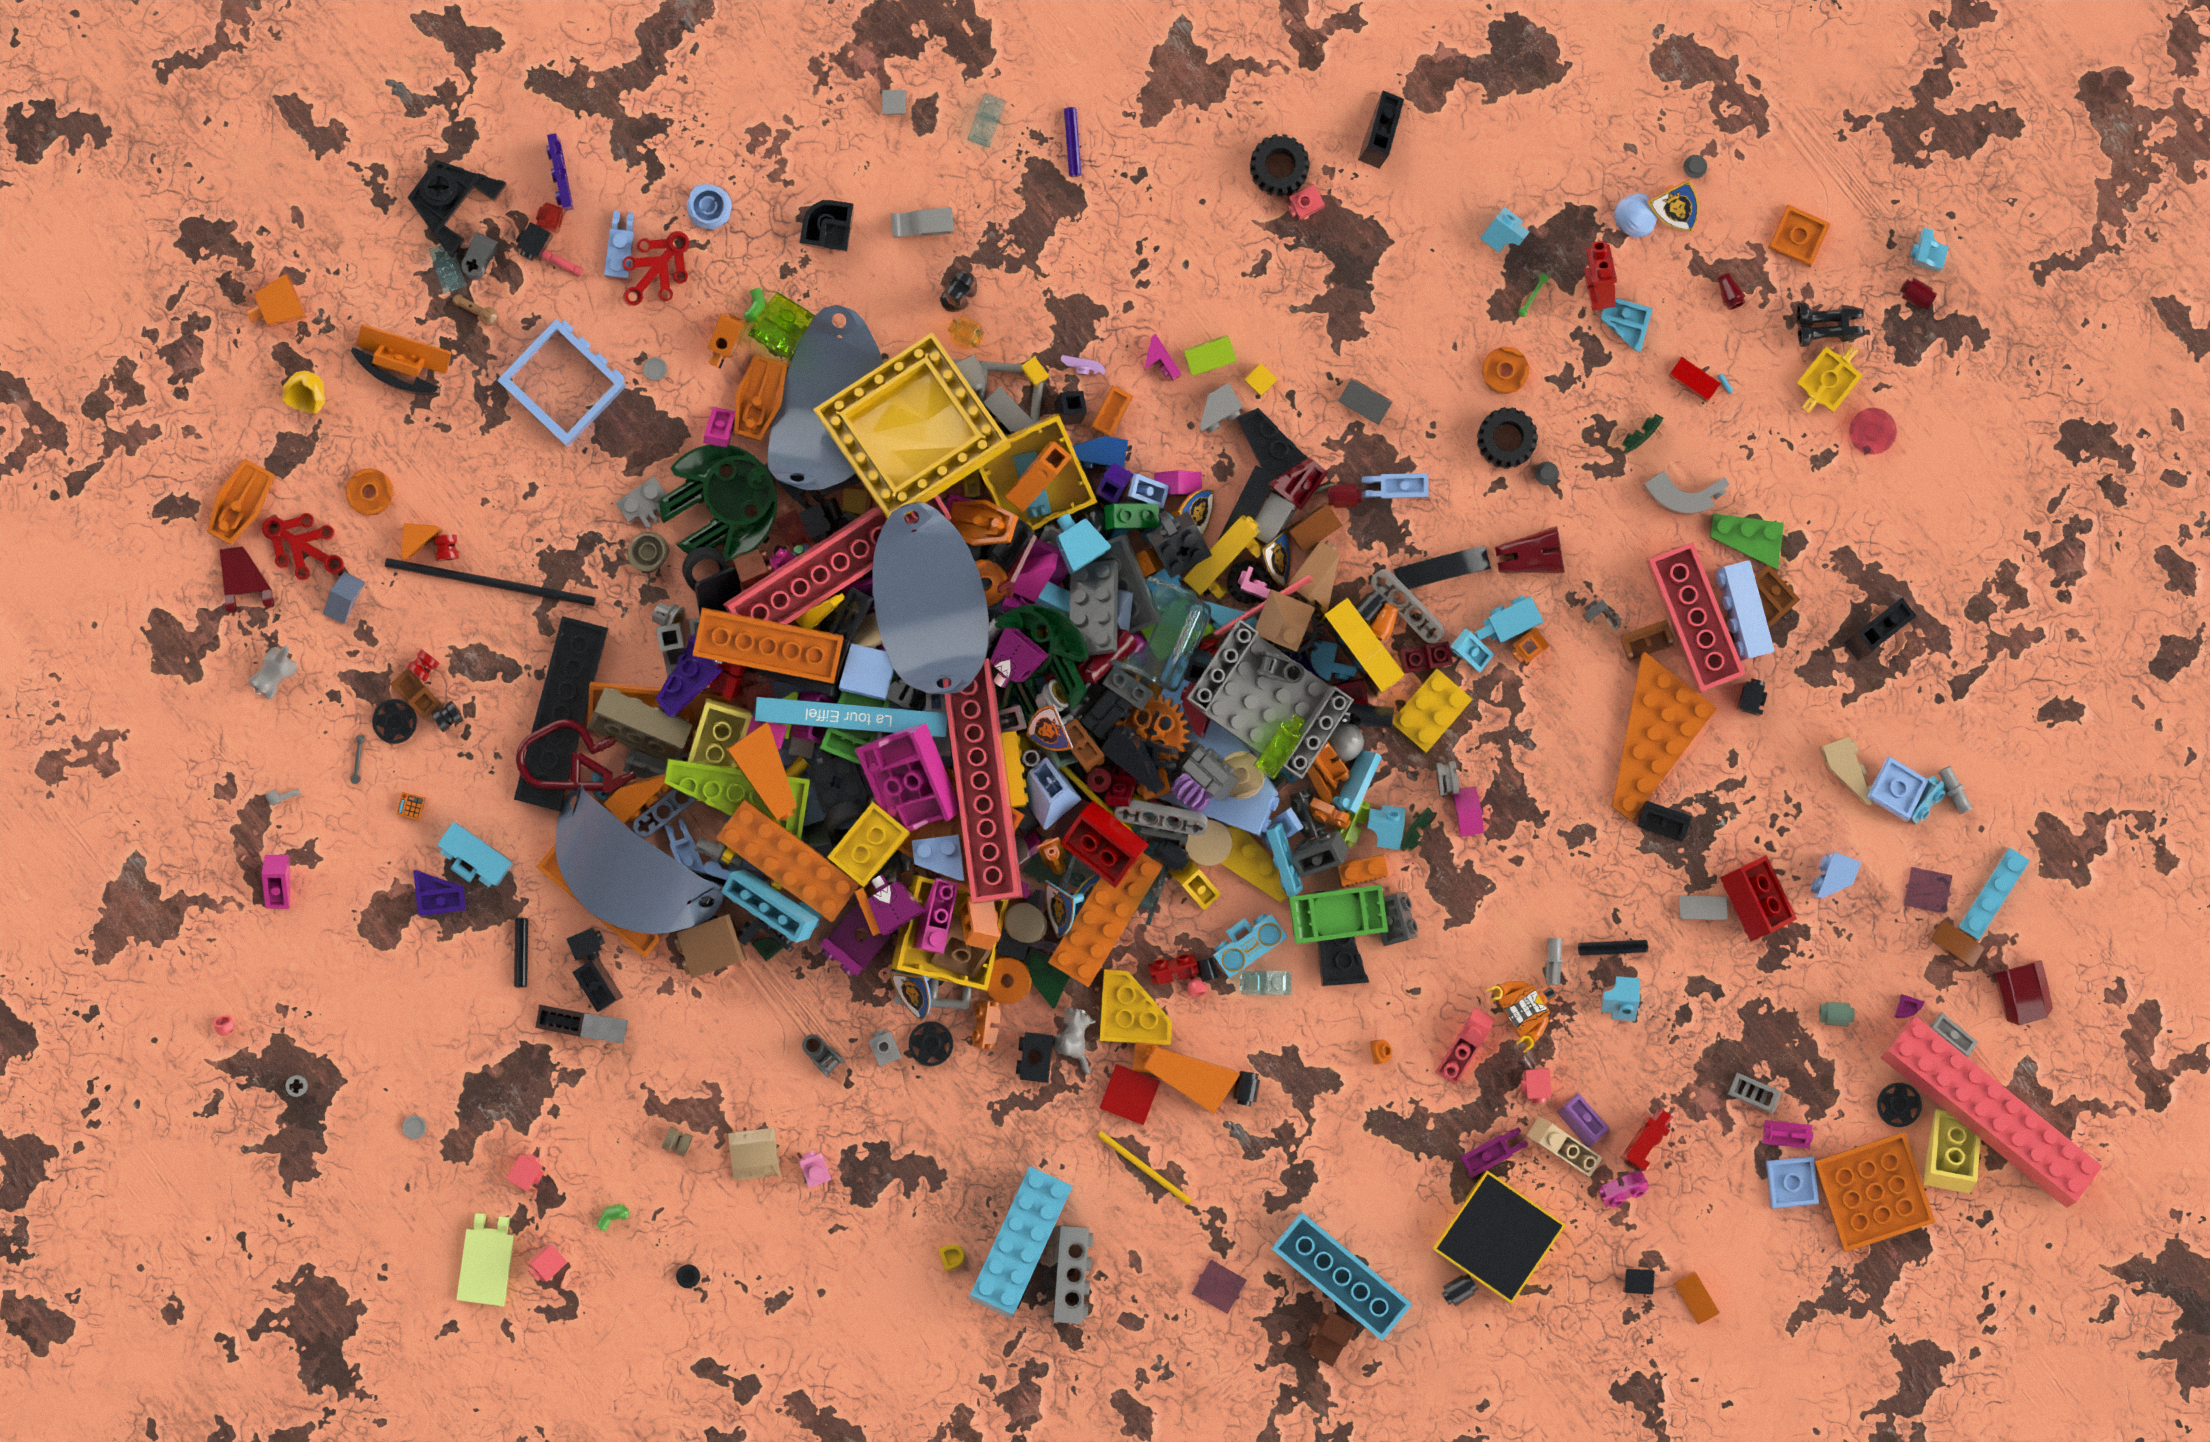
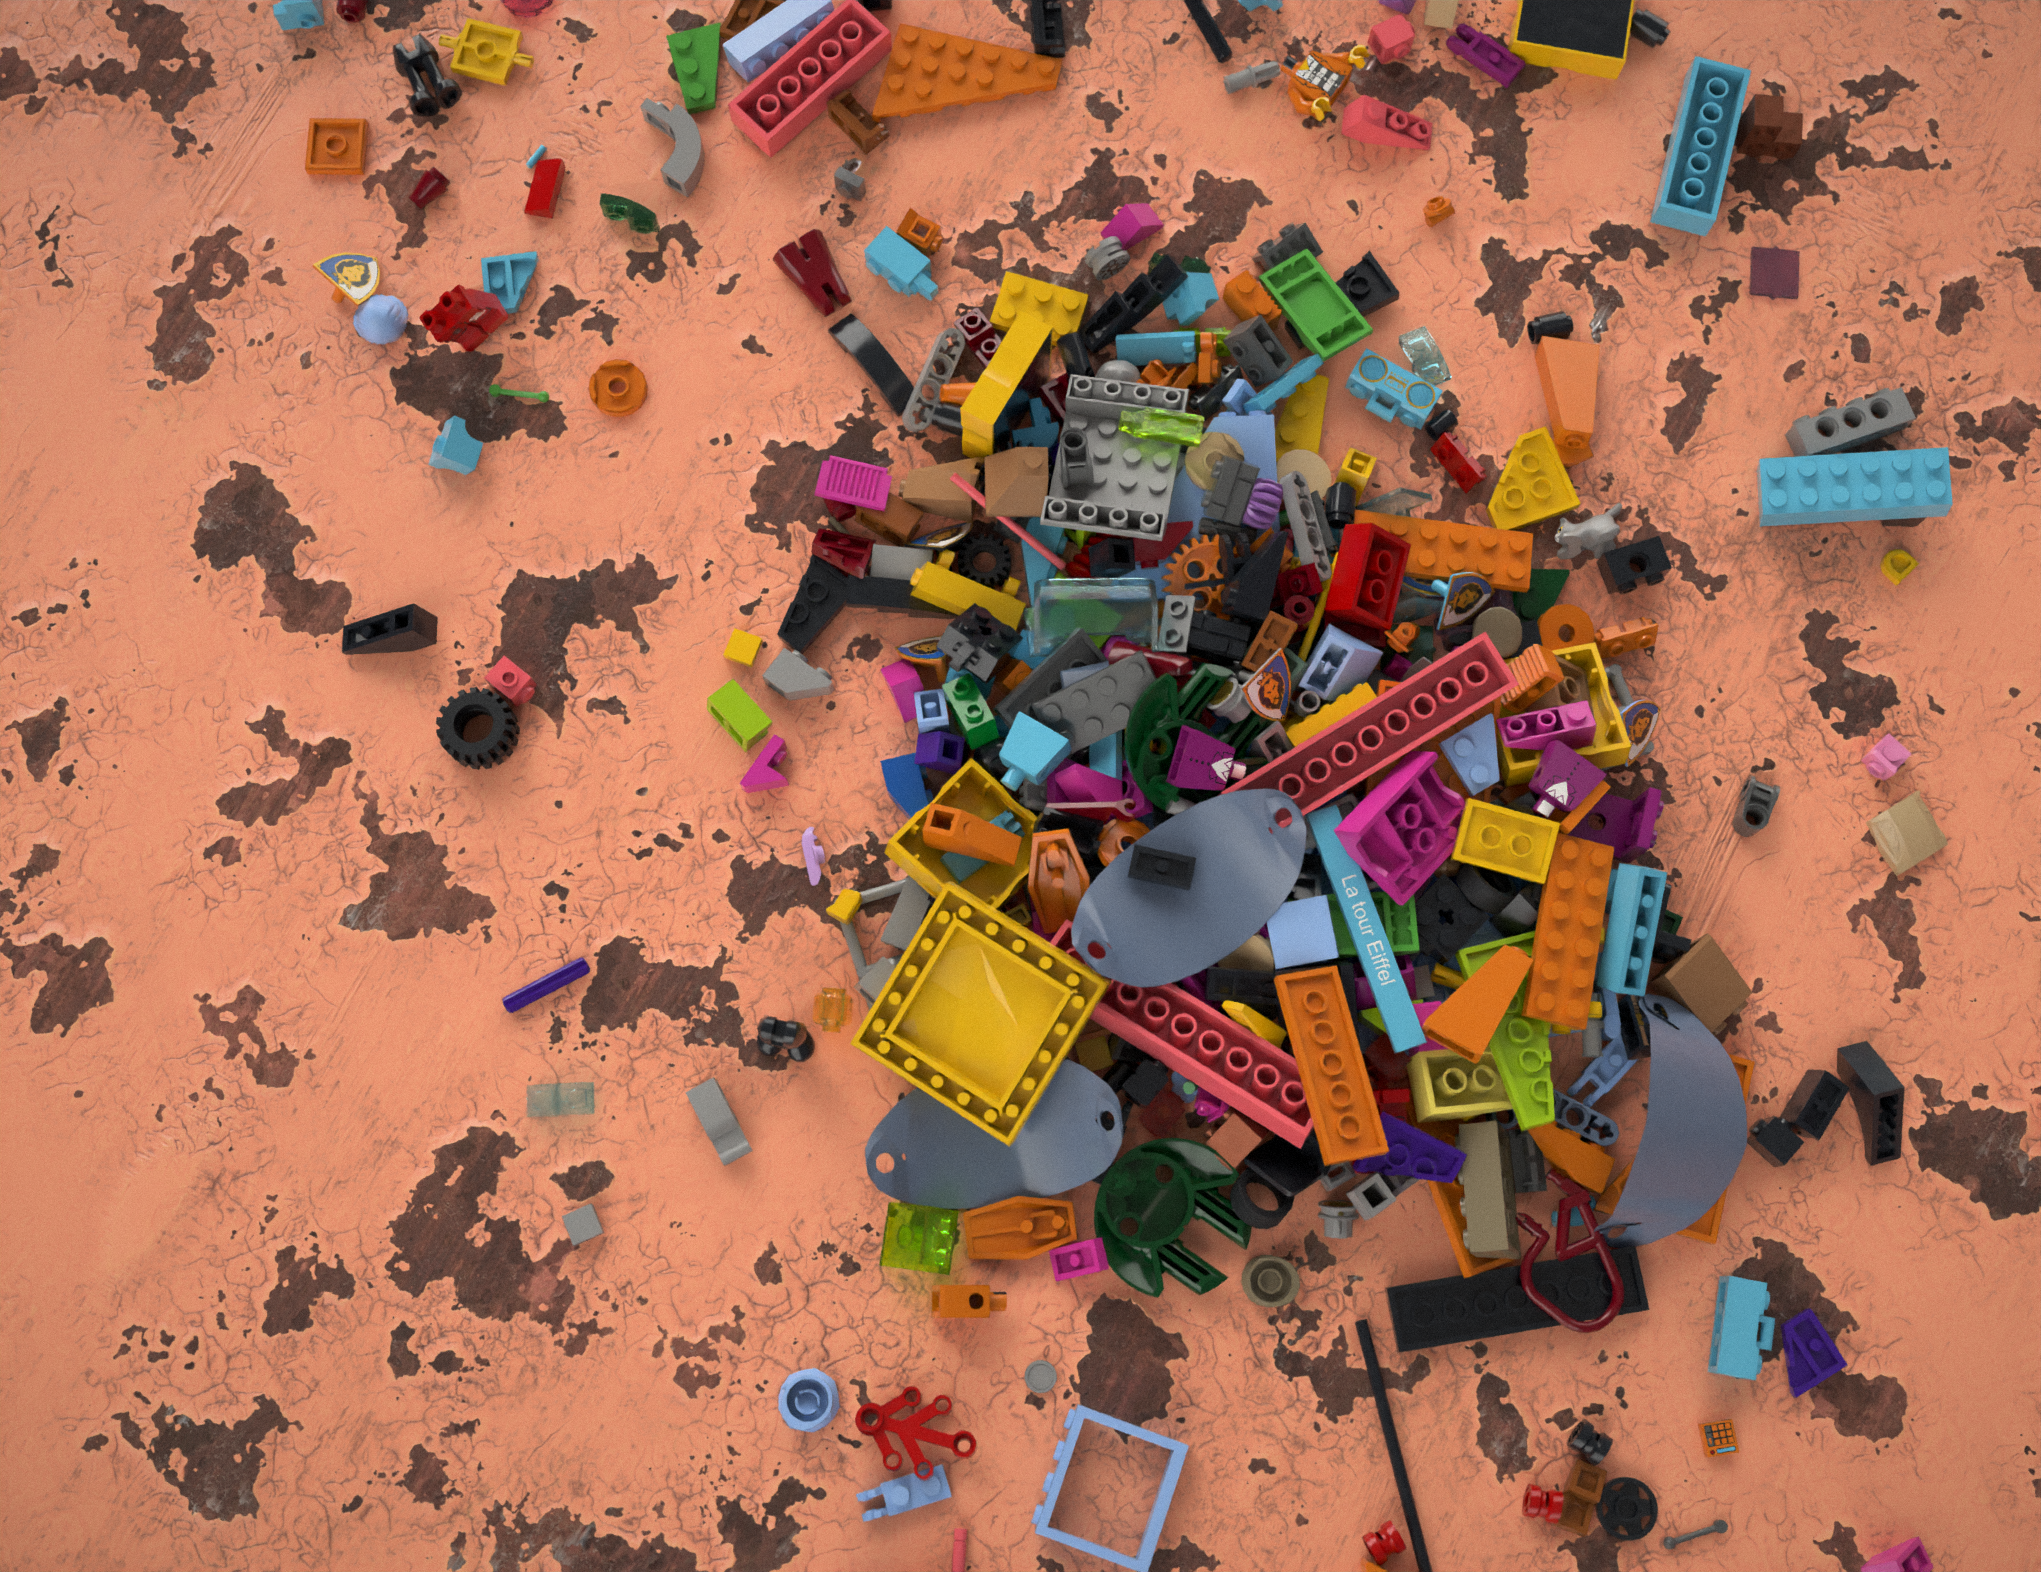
camera: 115 degrees left, 10 degrees down
black axle [514,917,528,988] -> none
light grey hinge [615,476,666,529] -> none
dark tan wheel [662,1127,693,1158] -> none
bright green arm [744,288,766,323] -> none
black brick [799,200,854,252] -> none
light grey brick [868,1029,902,1067] -> none
black wheel [909,1022,953,1066] -> none
black brick [1054,391,1087,425] -> none
orange plate [1090,385,1133,437] -> none
yellow axle [1097,1131,1192,1205] -> none
red tile [1099,1064,1160,1125] -> none
coral hinge [1187,979,1207,998] -> none
bright pink bracket [1238,566,1270,600] -> none
dark grey hinge [1338,377,1393,425] -> none
light blue hinge [1362,473,1429,499] -> none
medium azure slope [1450,628,1495,673] -> none
black tyre [1477,407,1538,469] -> none
dark grey plate [1535,462,1559,485] -> none
dark grey plate [1683,155,1707,179] -> none
none -> dark pink window [814,455,892,511]
none -> black slope [1078,254,1188,353]
none -> black plate [1128,844,1196,891]

